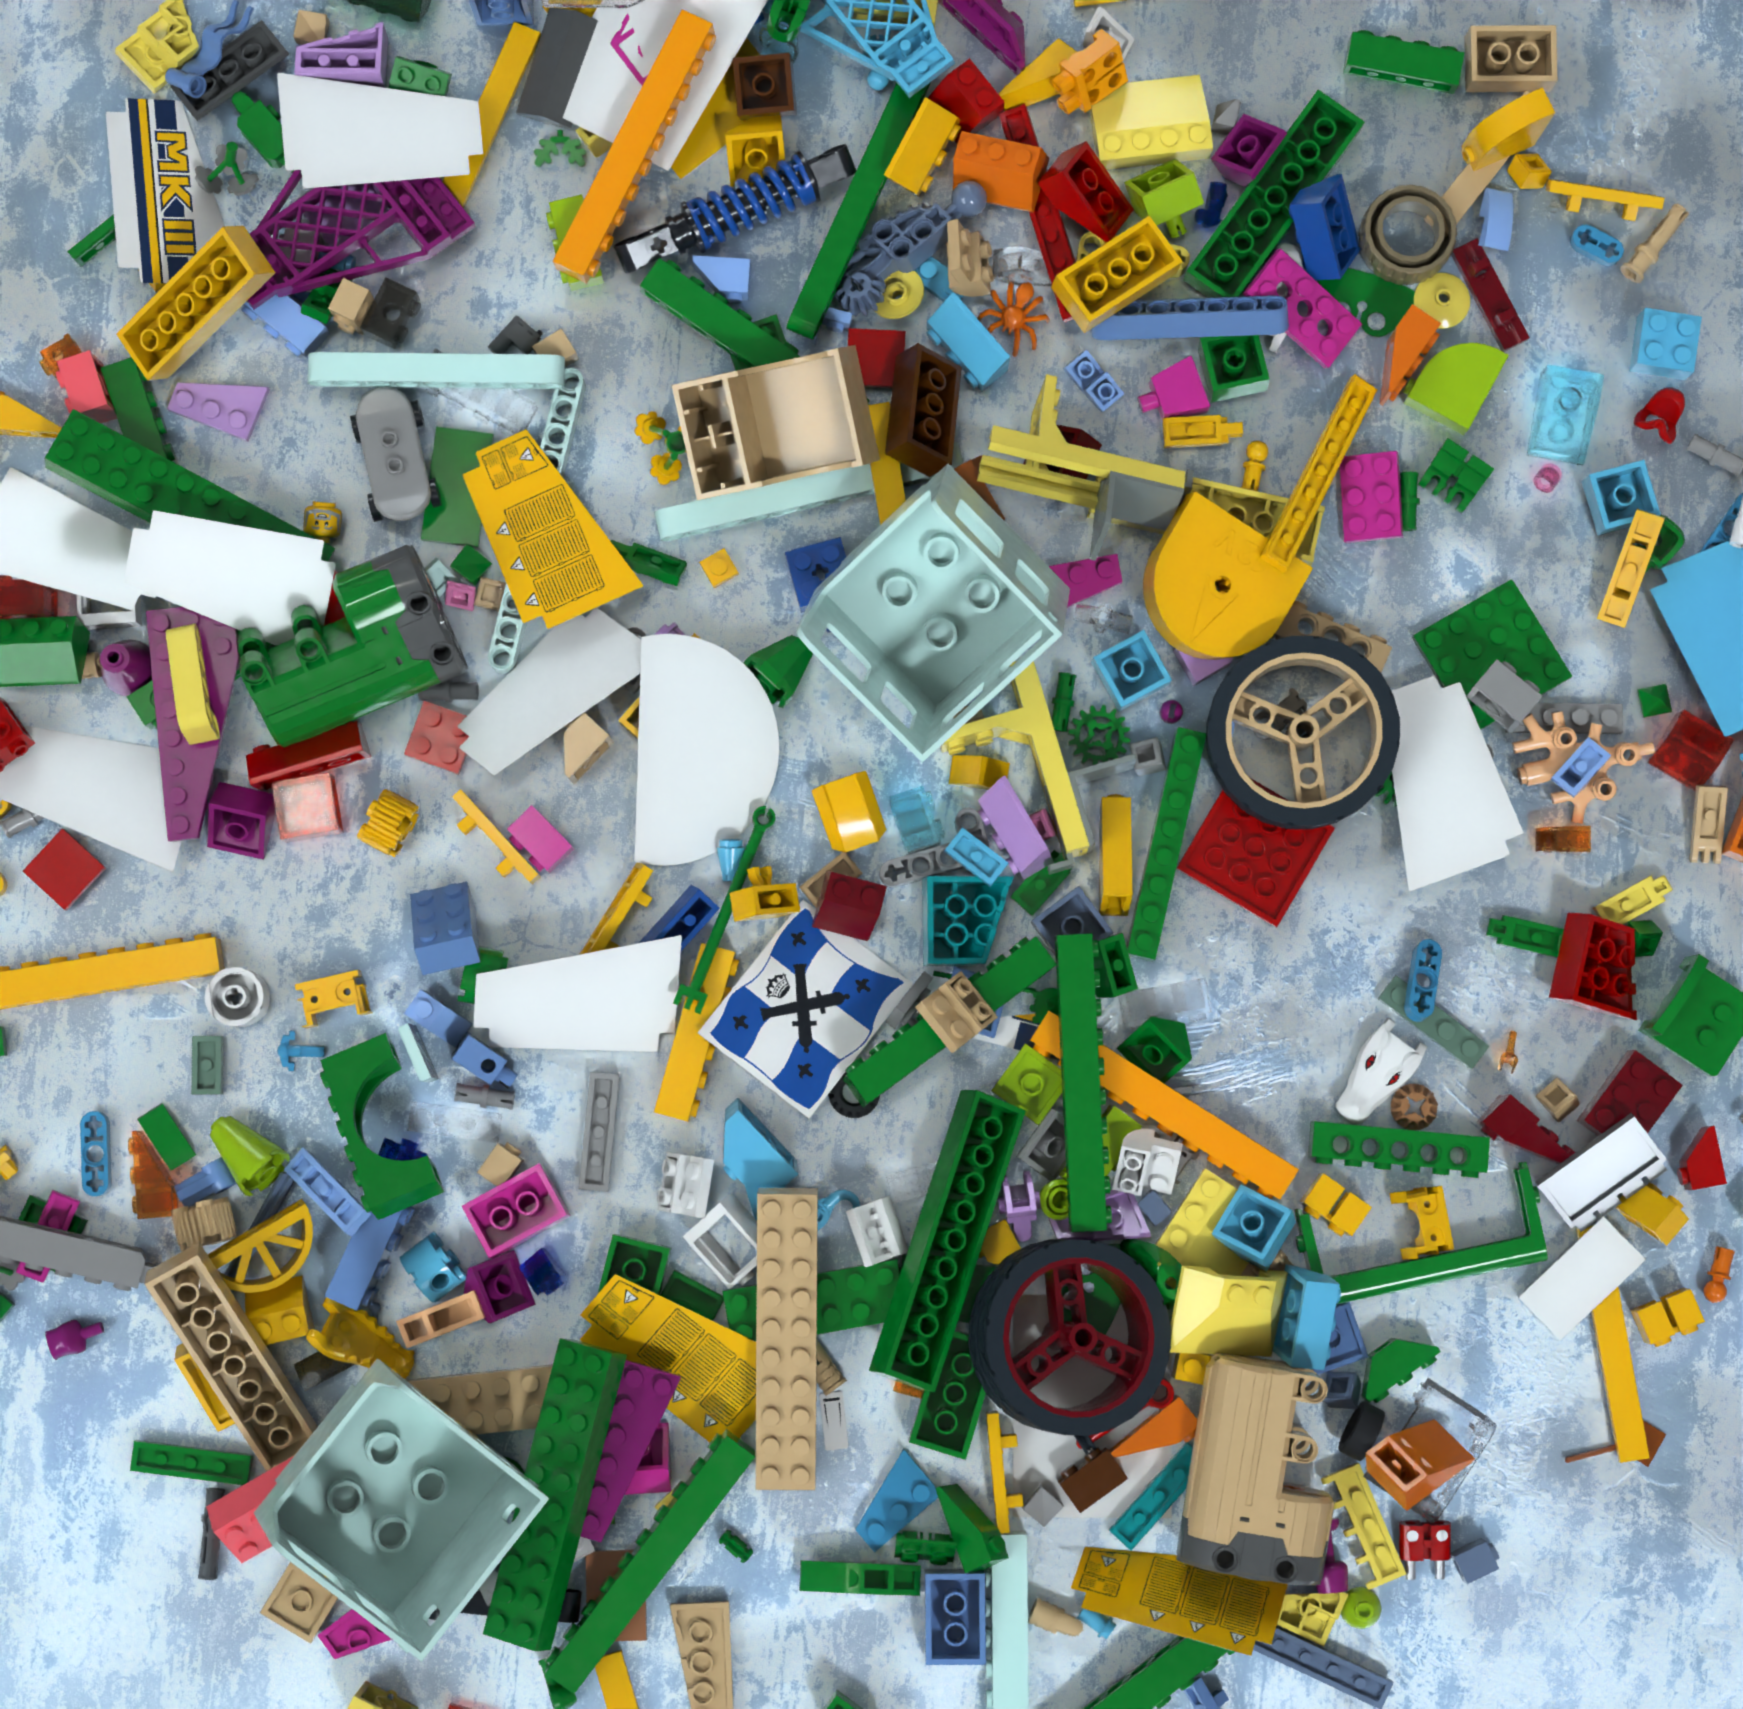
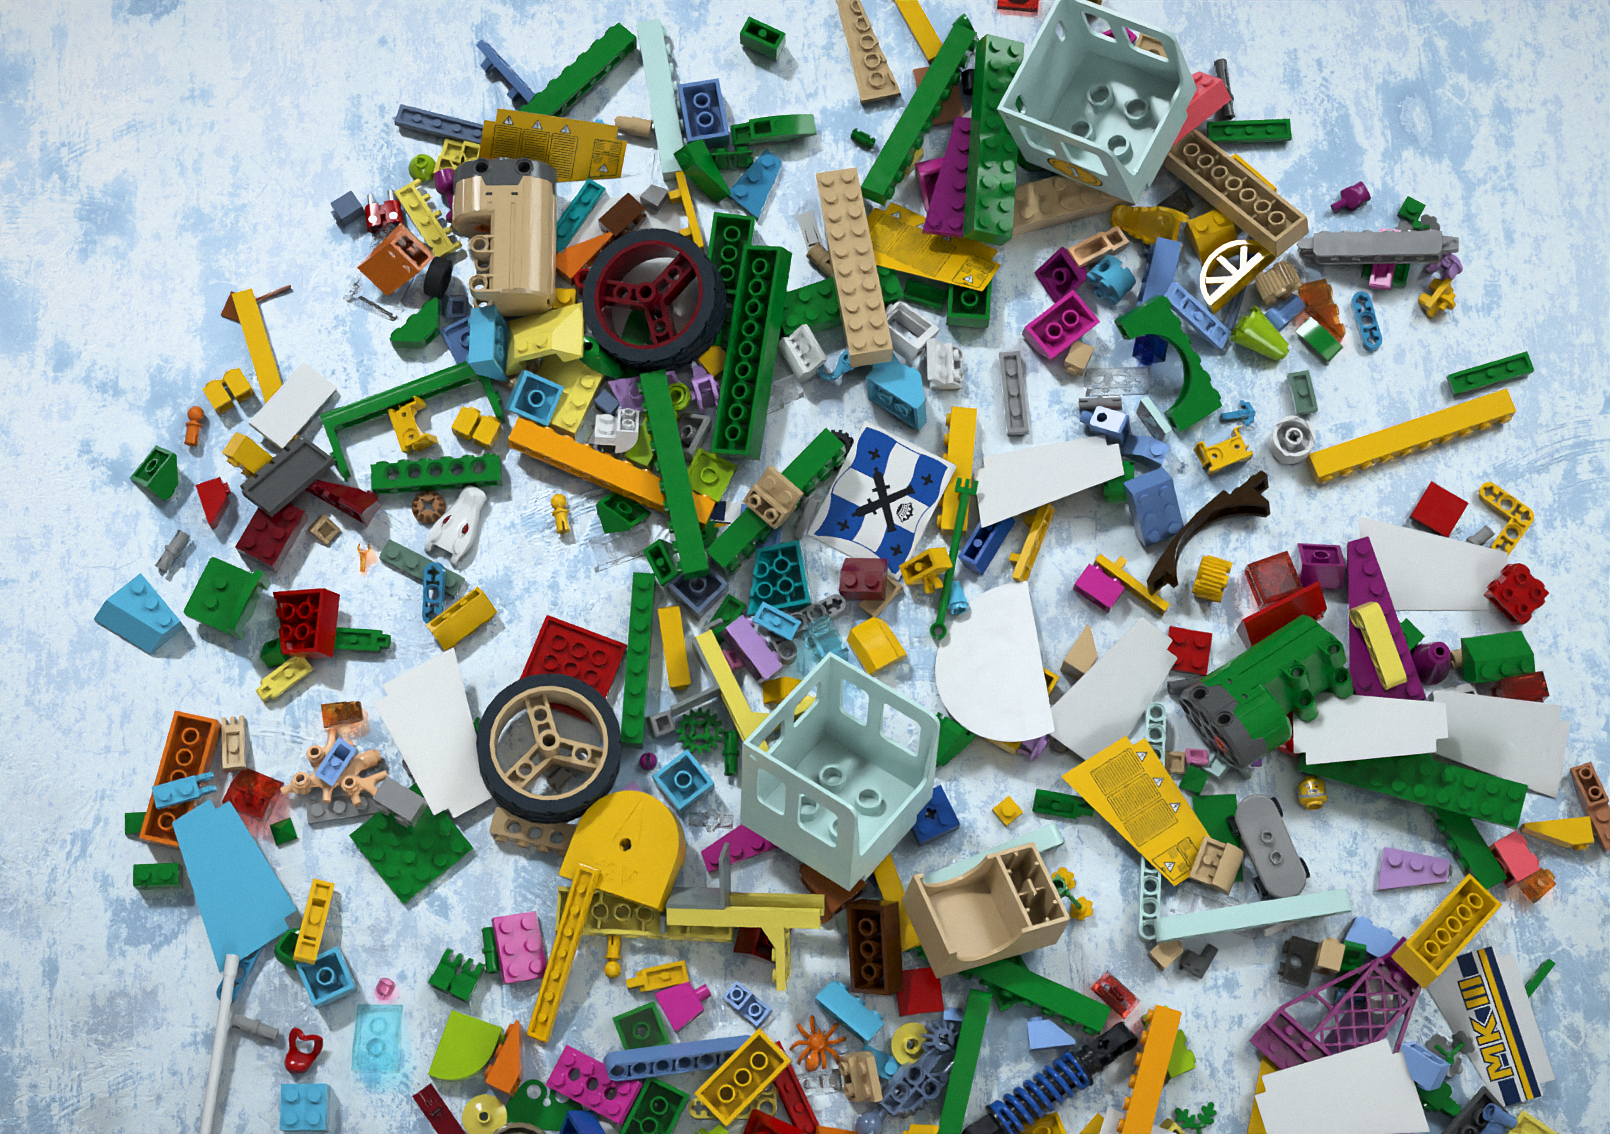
camera: 170 degrees right, 10 degrees down
clear blue slope [519,1247,566,1296] -> none
none -> yellow brick [425,586,497,651]
none -> yellow pin [550,493,570,534]
none -> clear red tile [1090,970,1141,1019]
none -> dark brown slope [1147,470,1270,596]
none -> tan brick [1188,836,1244,896]
none -> light blue slope [1402,1041,1451,1091]

